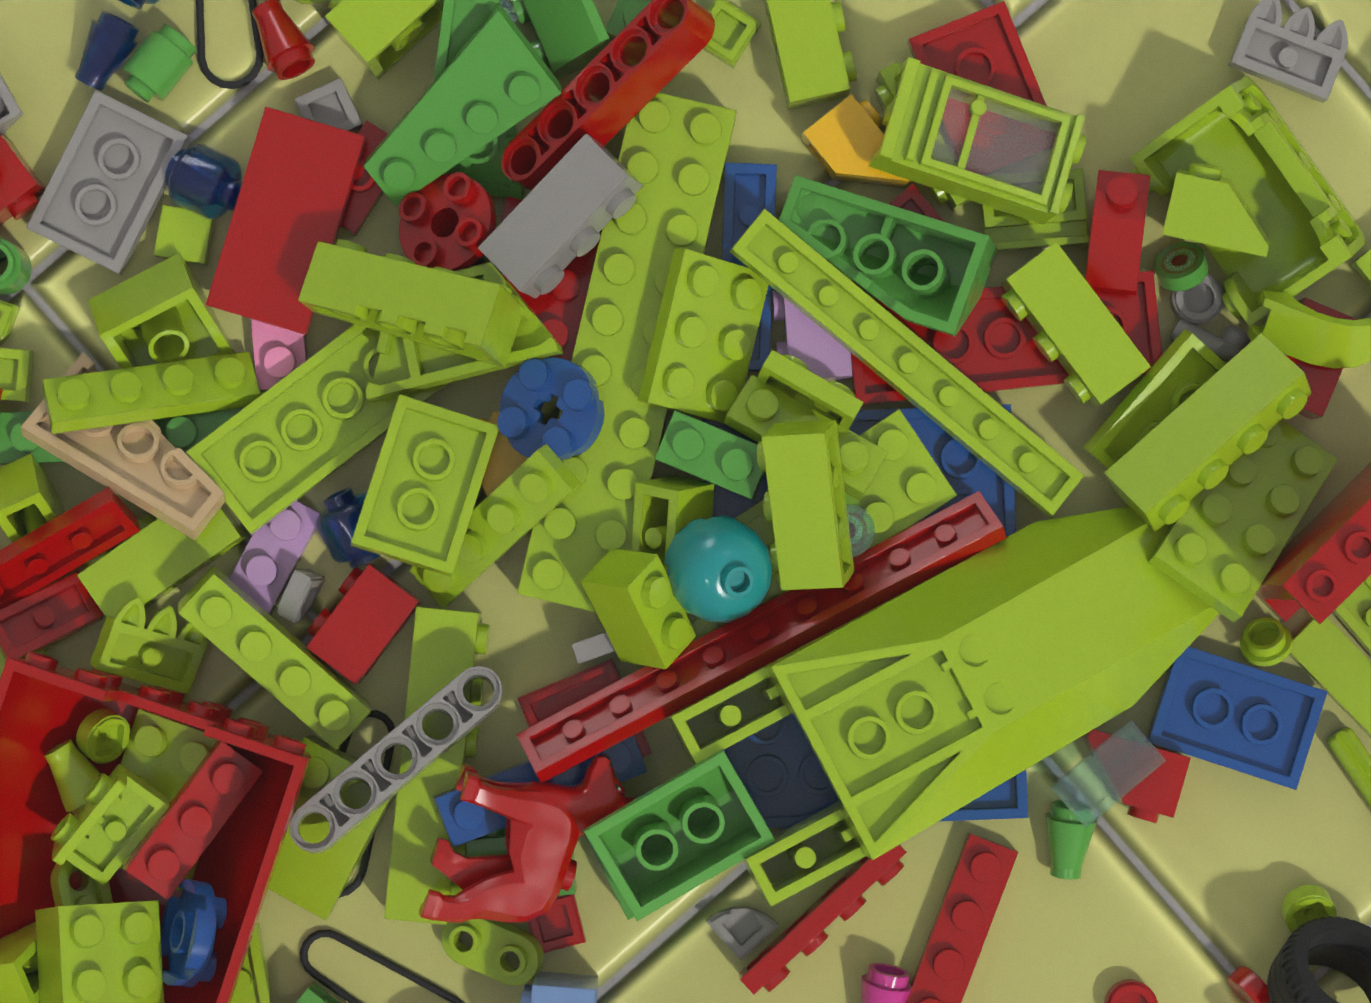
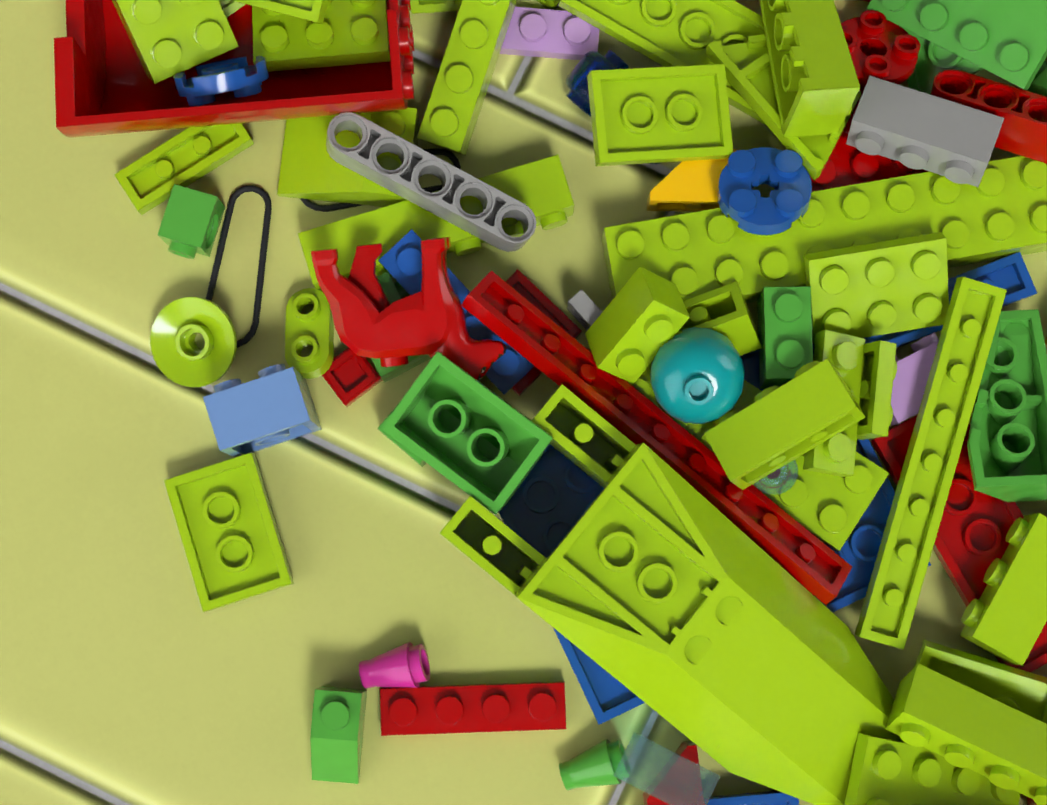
camera: 70 degrees right, 5 degrees down
red plate [123,740,264,900] -> none
light grey tile [278,569,325,623] -> none
red brick [306,564,423,685] -> none
lime plate [409,444,581,609] -> none
light grey tile [706,907,779,960] -> none
red plate [739,844,907,995] -> none

